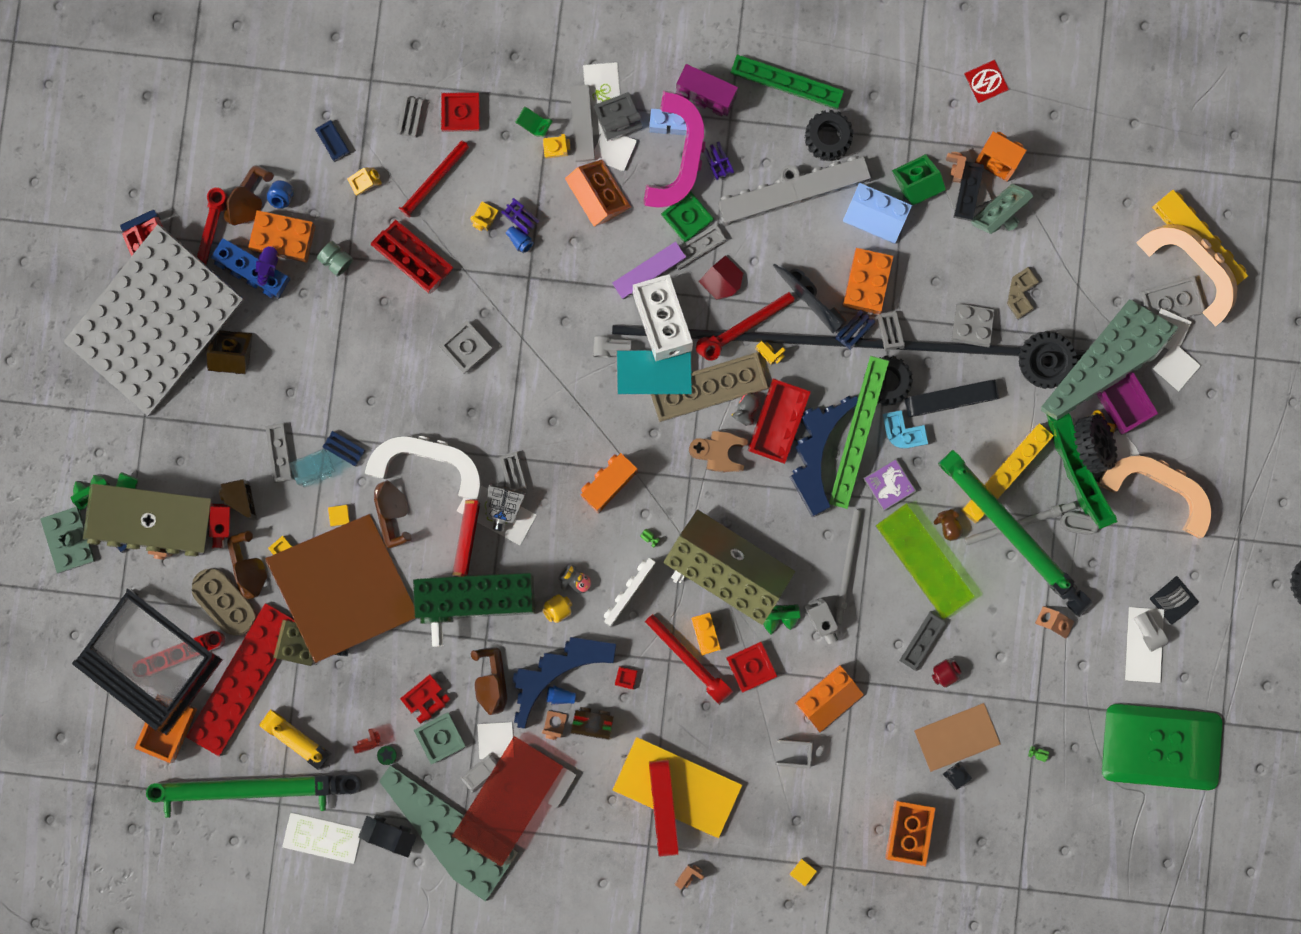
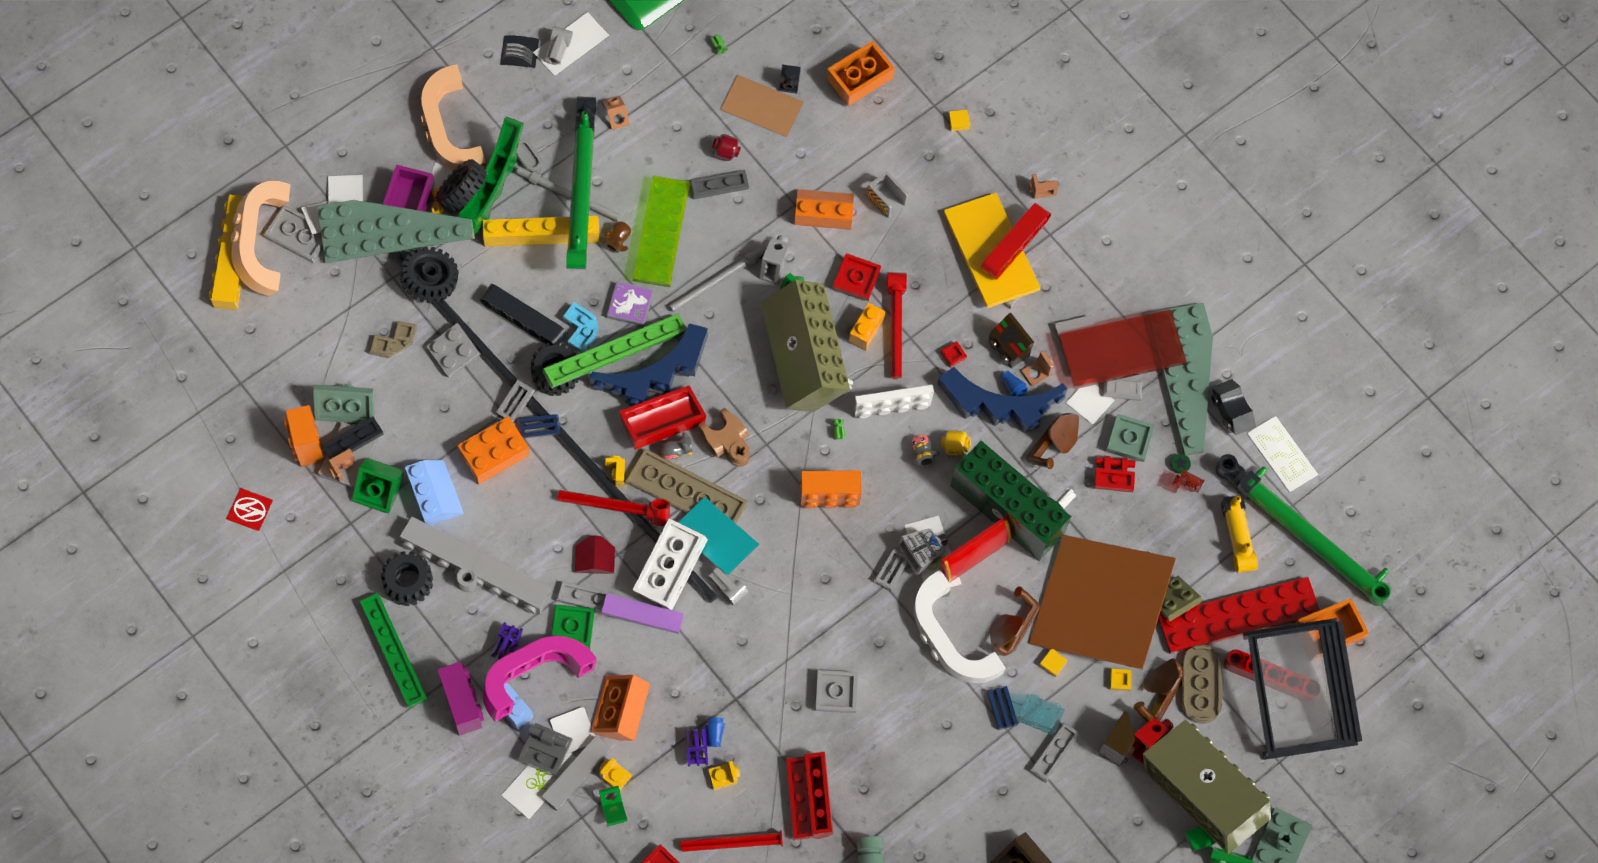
camera: 145 degrees left, 15 degrees down
black panel [773,264,847,334] -> none

